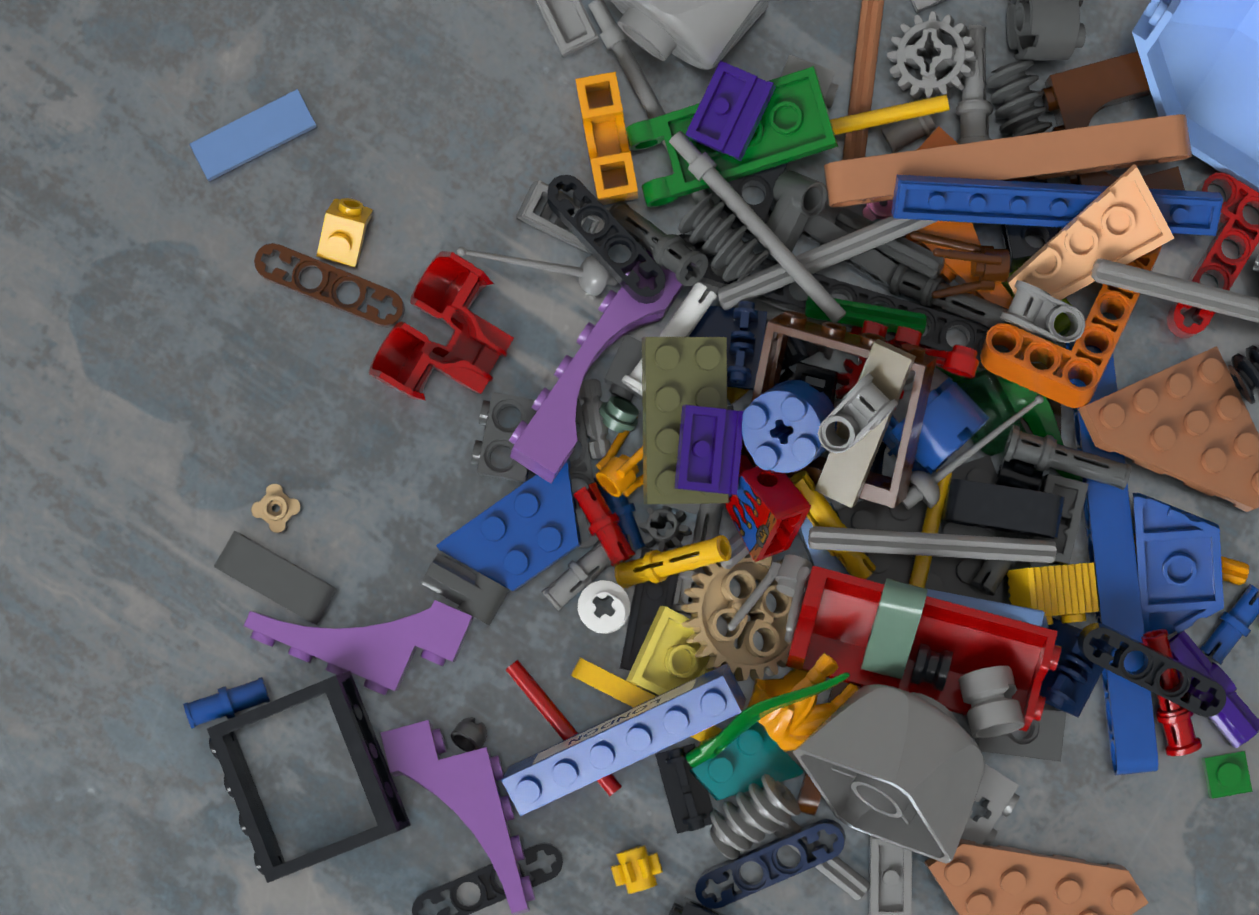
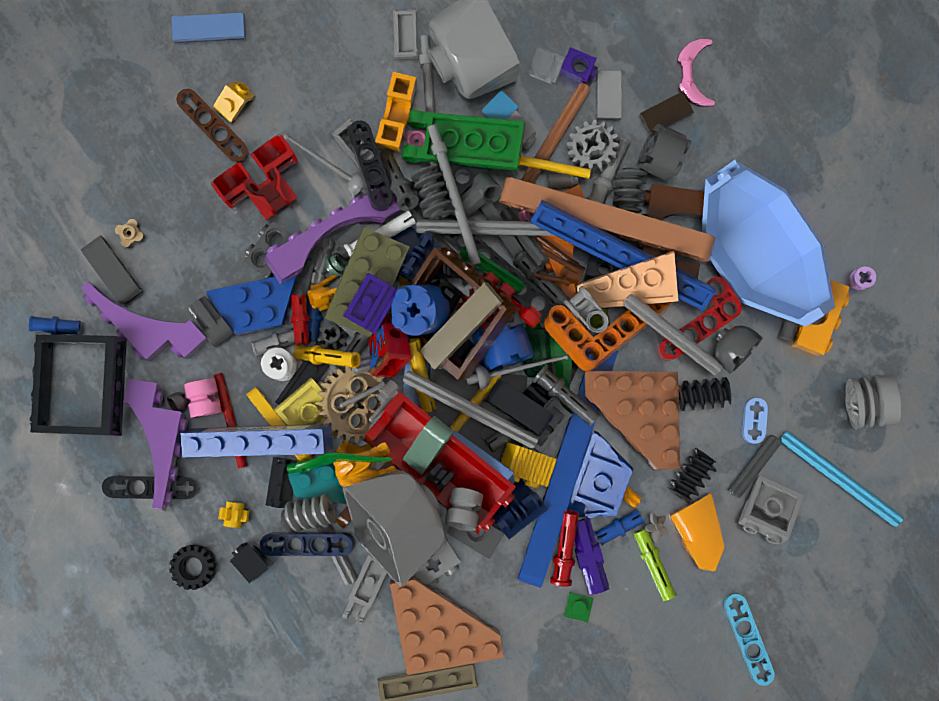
camera: 20 degrees right, 0 degrees up
dark purple plate [685,60,776,161] -> none
light grey piece [818,373,899,453] -> none
black beam [1078,623,1226,717] -> none
none -> bright pink wheel [184,378,222,418]
none -> bright pink plate [404,130,426,147]
none -> dark azure panel [482,90,519,119]

